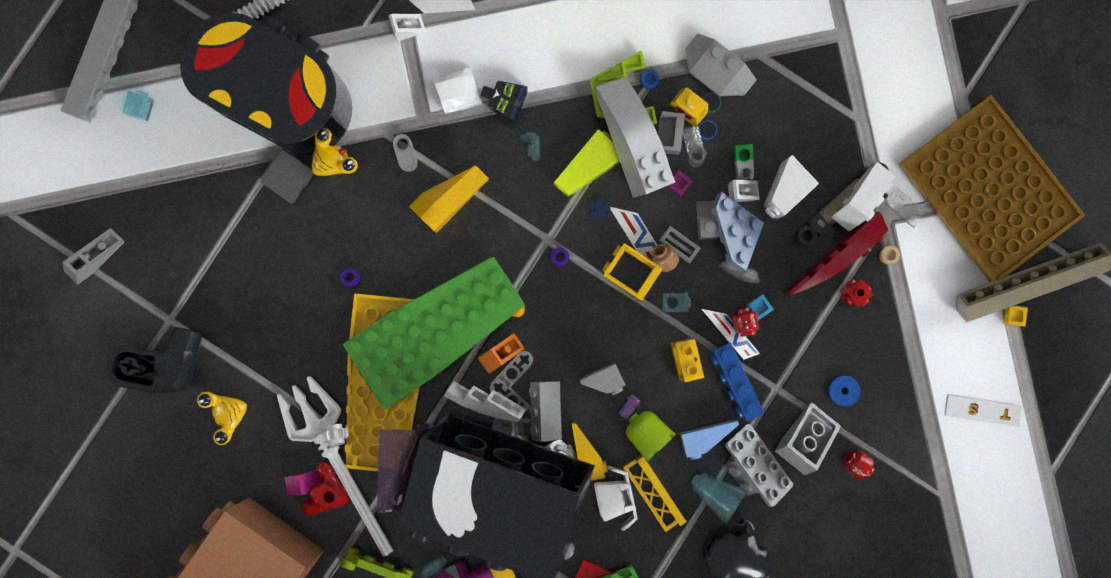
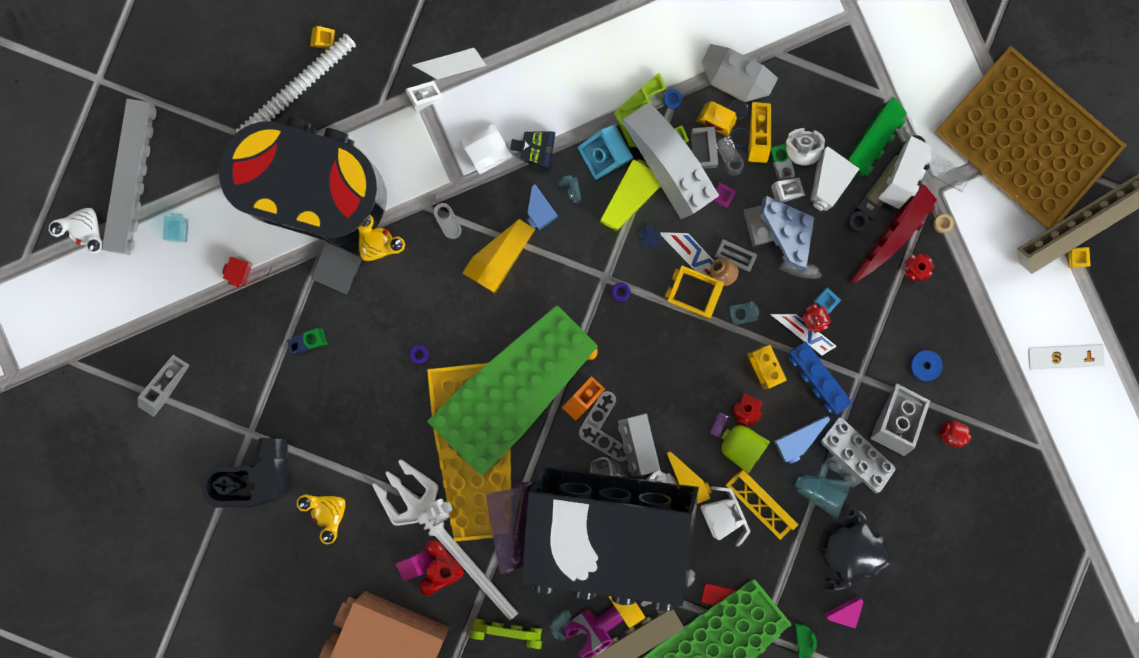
camera: 10 degrees left, 0 degrees up
white slope [444,381,526,422] -> none
light grey slope [579,363,626,395] -> none
none -> white head [48,208,103,254]
none -> red brick [222,257,252,287]
none -> leg [287,328,328,355]
none -> medium blue slope [527,185,558,230]
none -> medium azure slope [577,125,633,180]
none -> red brick [733,394,762,426]
none -> yellow slope [748,102,771,163]
none -> white cylinder [786,128,825,165]
none -> green slope [846,96,907,178]

